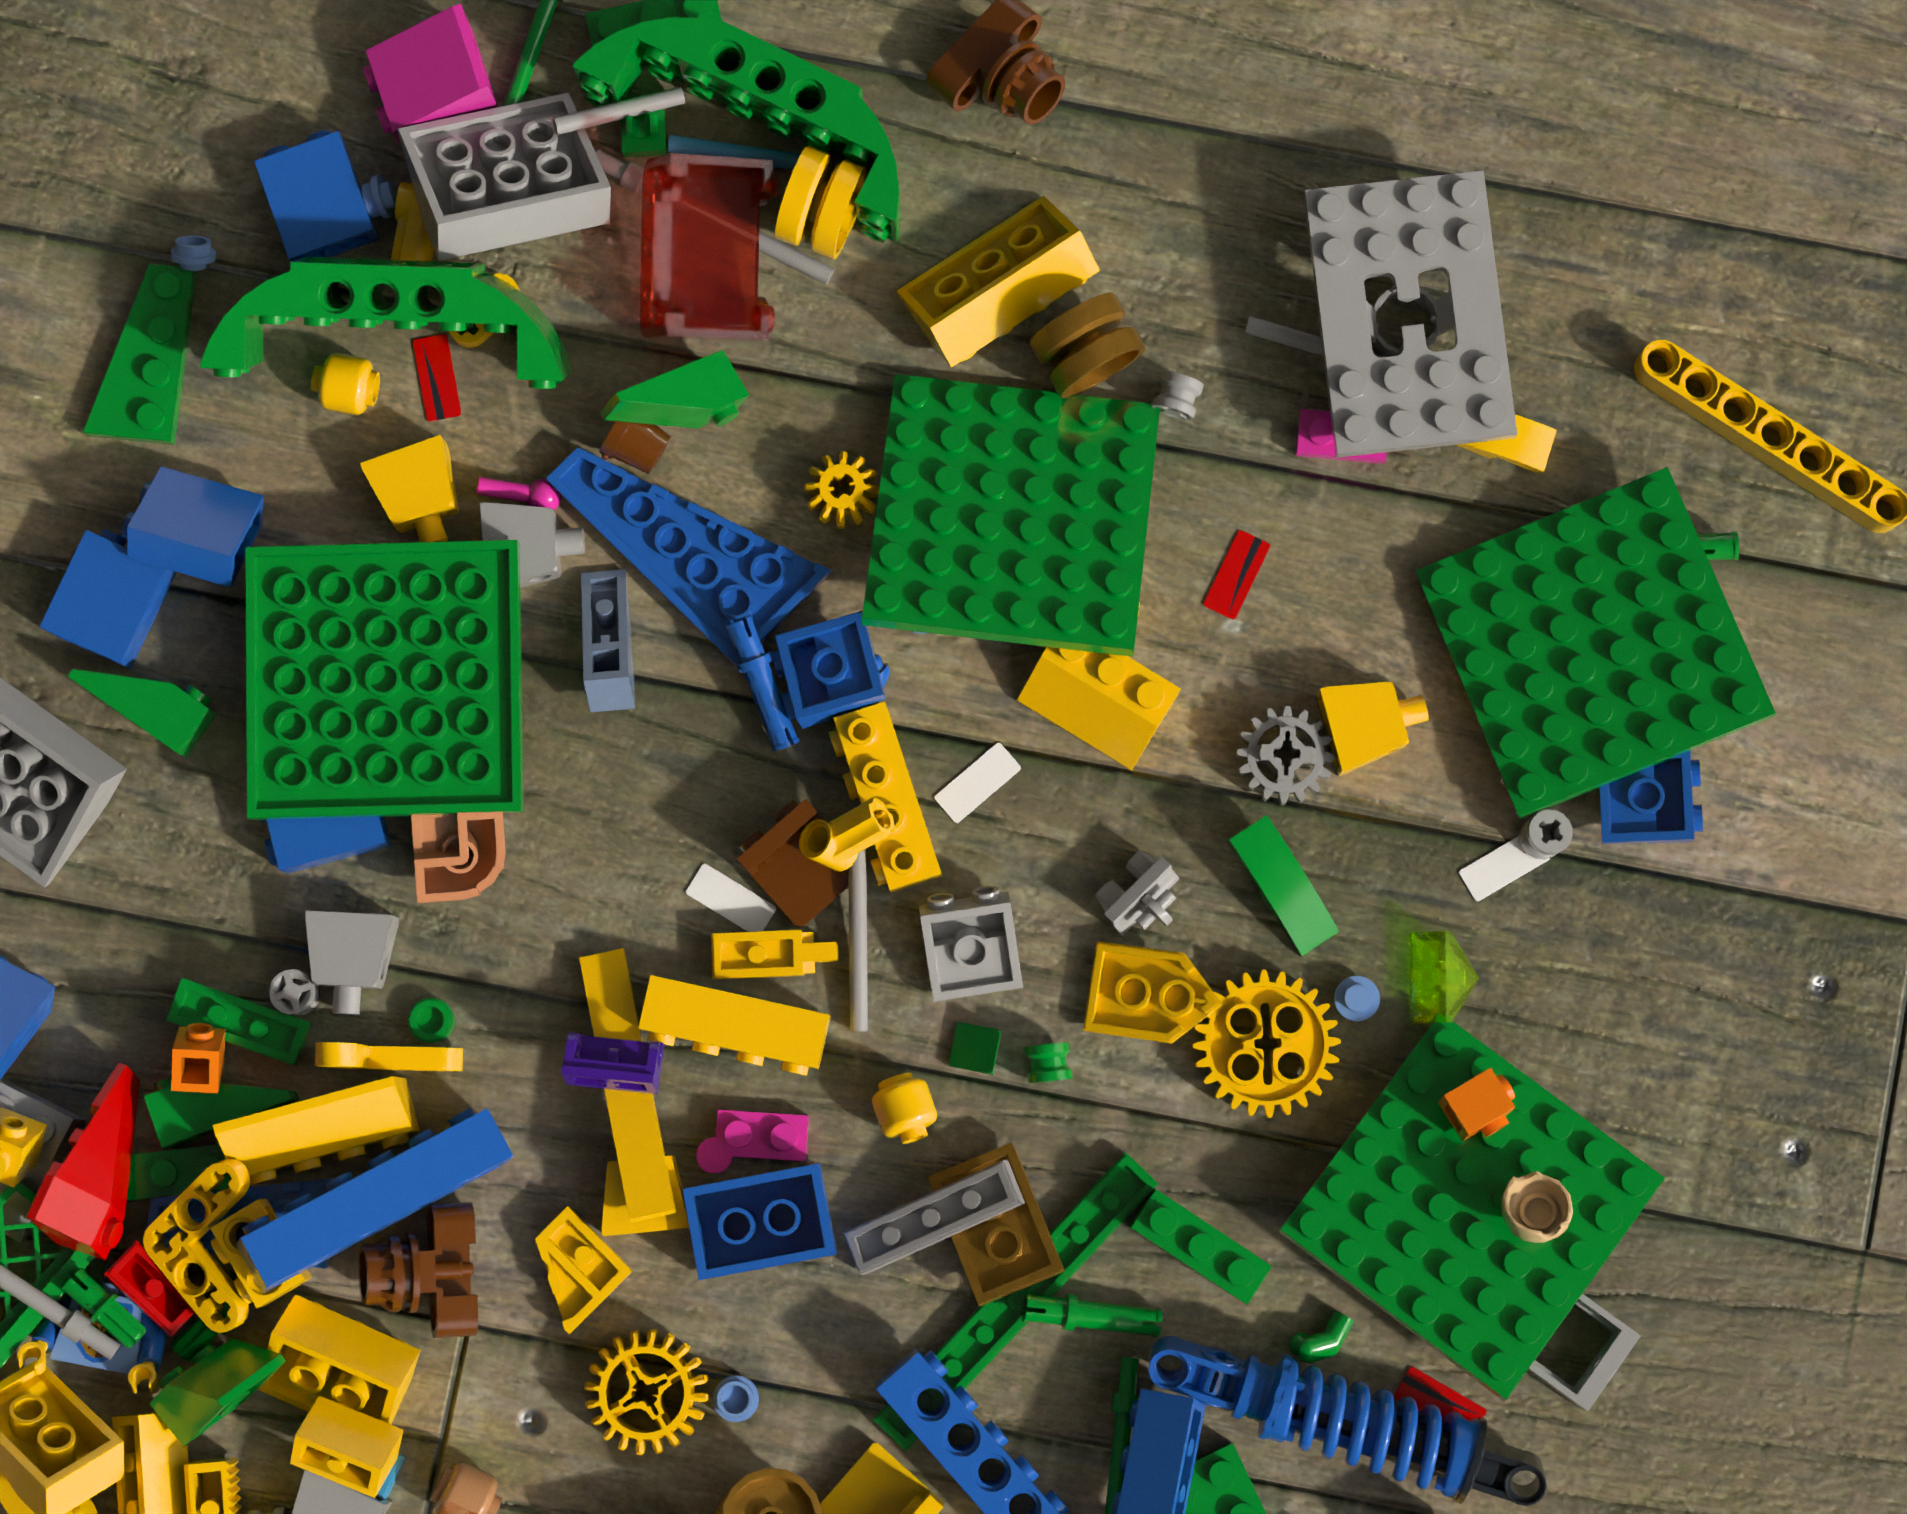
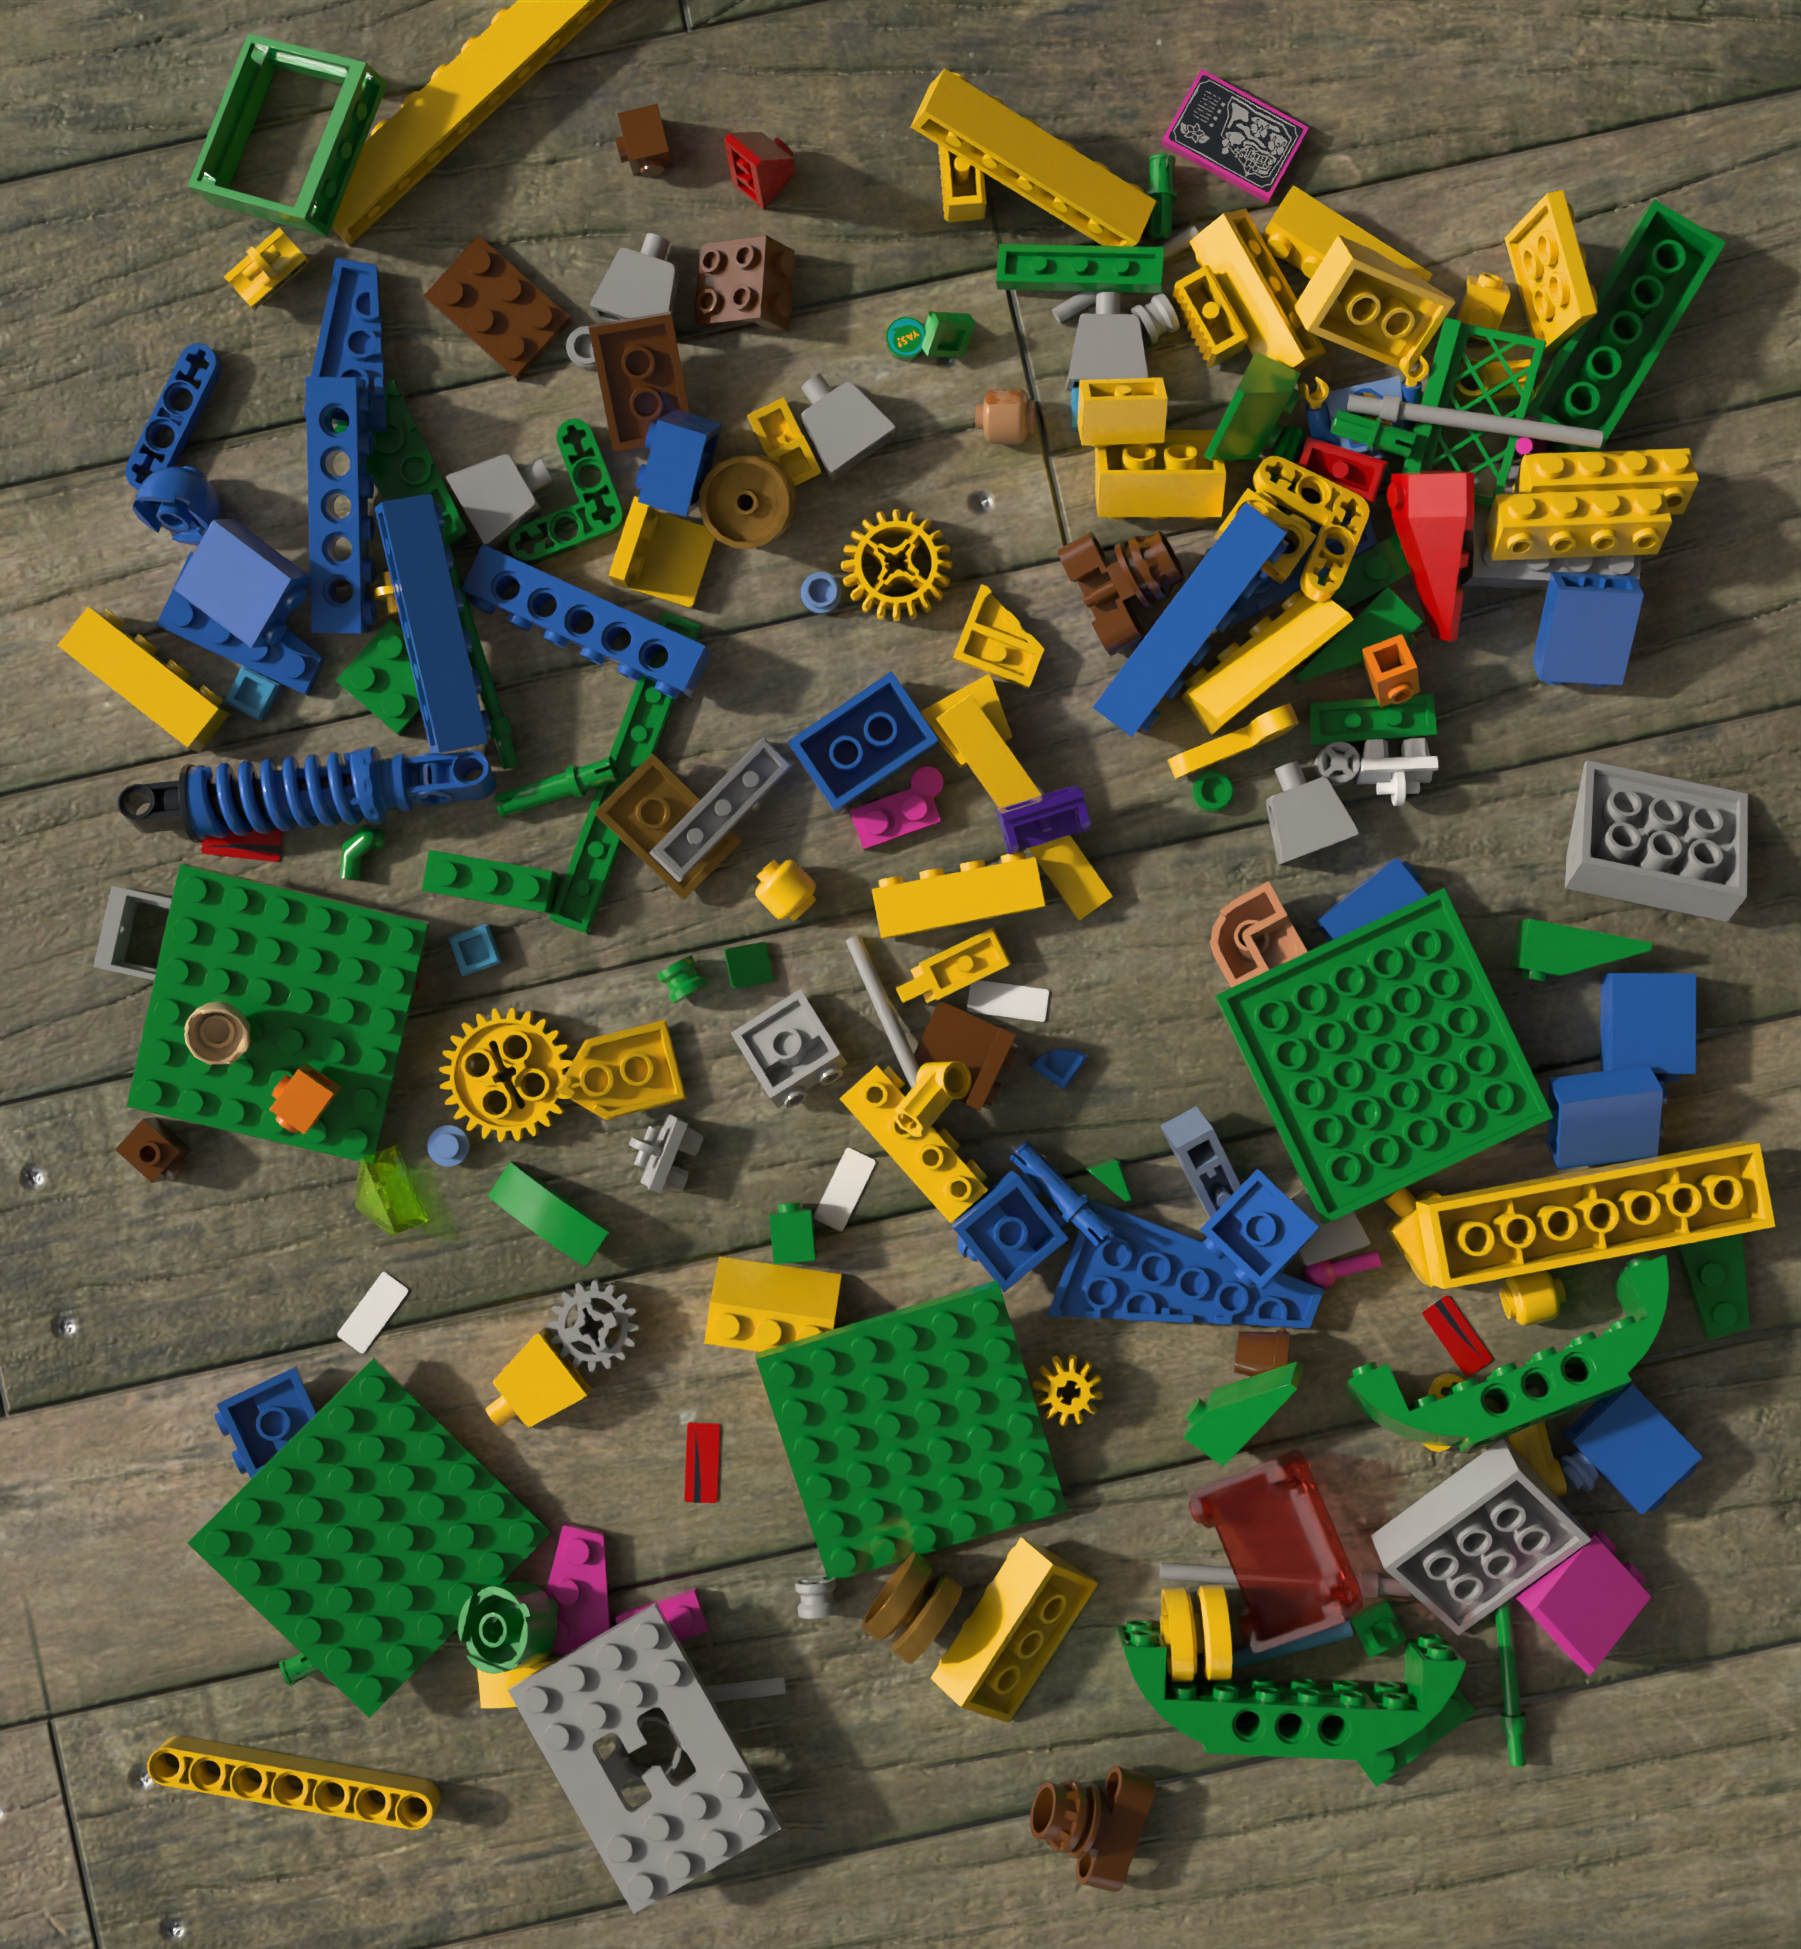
camera: 160 degrees right, 5 degrees up
medium blue plate [171,235,216,271] -> none
light grey bar [552,87,685,135] -> none
light grey wheel [1519,809,1573,860] -> none
none -> reddish brown brick [115,1117,192,1183]
none -> dark azure tile [448,924,503,977]
none -> green brick [458,1581,559,1674]
none -> dark pink wing [546,1522,612,1655]
none -> green brick [769,1201,817,1265]
none -> blue tile [1030,1049,1087,1090]
none -> green slope [1086,1158,1132,1202]
none -> blue plate [1200,1169,1321,1289]
none -> white hips [1356,738,1438,806]
none -> yellow brick [1415,1141,1776,1289]

